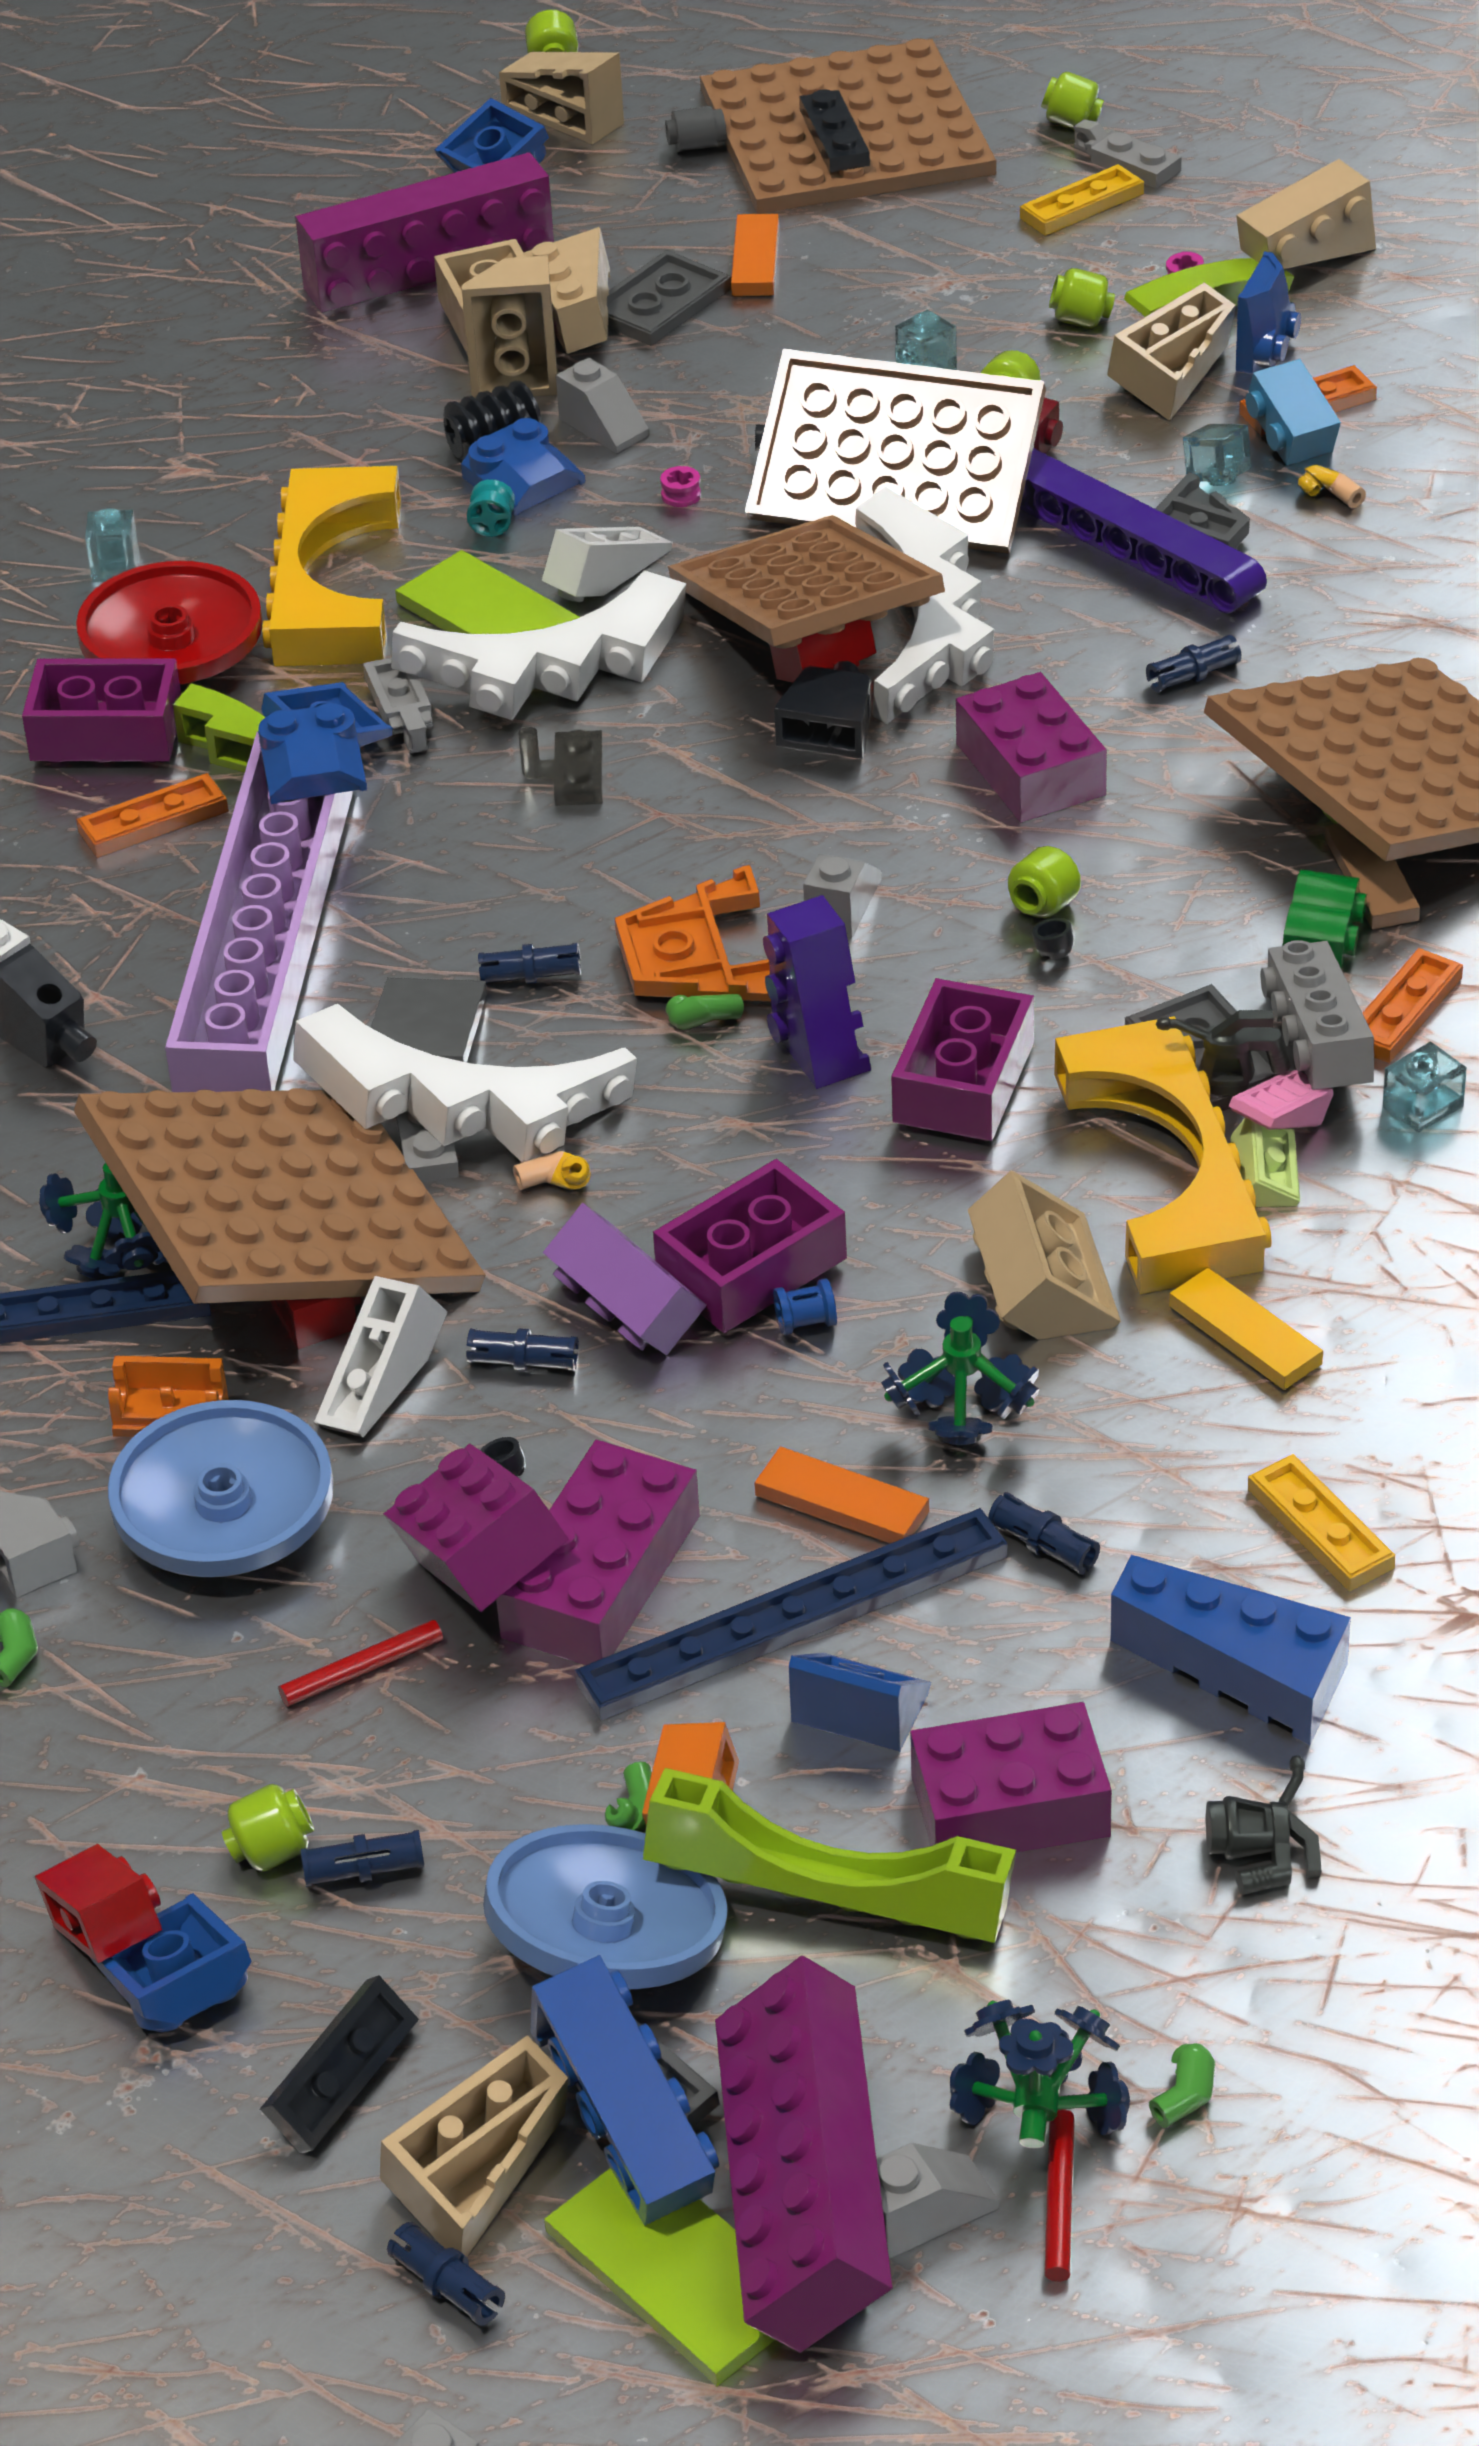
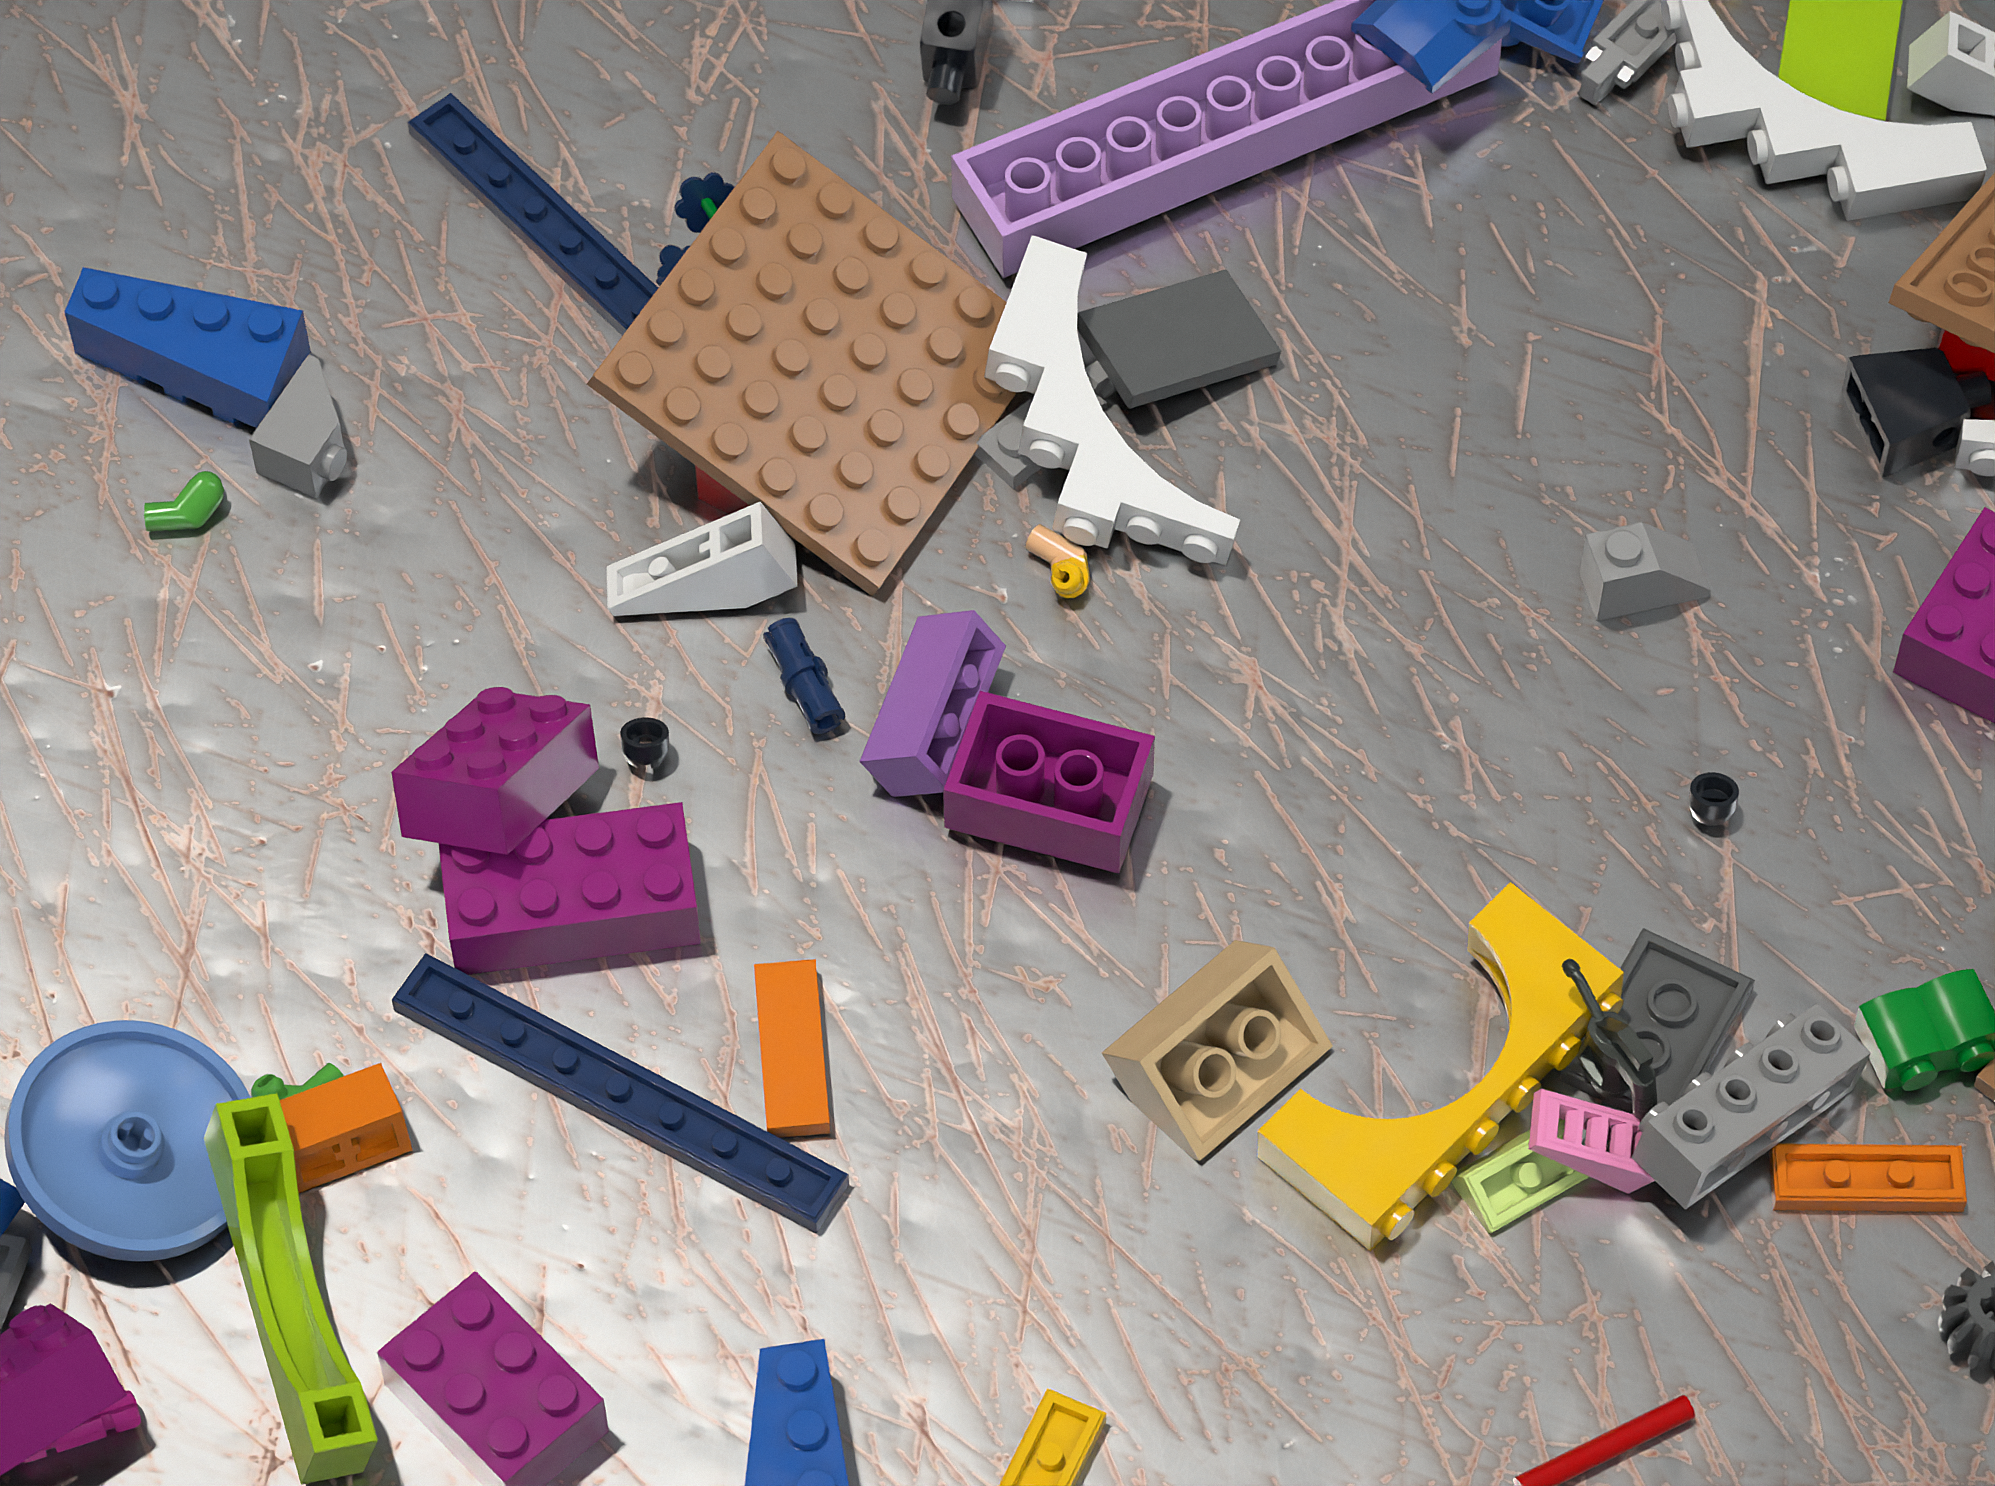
camera: 55 degrees right, 15 degrees up
orange hinge [108,1356,229,1437] -> none
medium blue dish [108,1400,333,1577] -> none
lime head [221,1784,315,1872] -> none
red bar [278,1619,443,1707] -> none
dark blue pin [300,1830,425,1887] -> none
dark blue pin [478,943,581,984] -> none
clear smoke plate [518,726,603,806] -> none
orange wing [615,865,771,1001] -> none
bright green arm [666,994,744,1030] -> none
dark purple wedge [763,895,871,1089] -> none
blue bush [773,1278,837,1335] -> none
blue slope [788,1653,932,1752] -> none
dark blue plant [881,1291,1040,1446] -> none
magenta brick [891,978,1034,1141] -> none
dark blue pin [988,1492,1100,1575] -> none
lime head [1008,846,1081,919] -> none
yellow tile [1169,1268,1323,1390] -> none
clear light blue brick [1382,1041,1467,1133] -> none

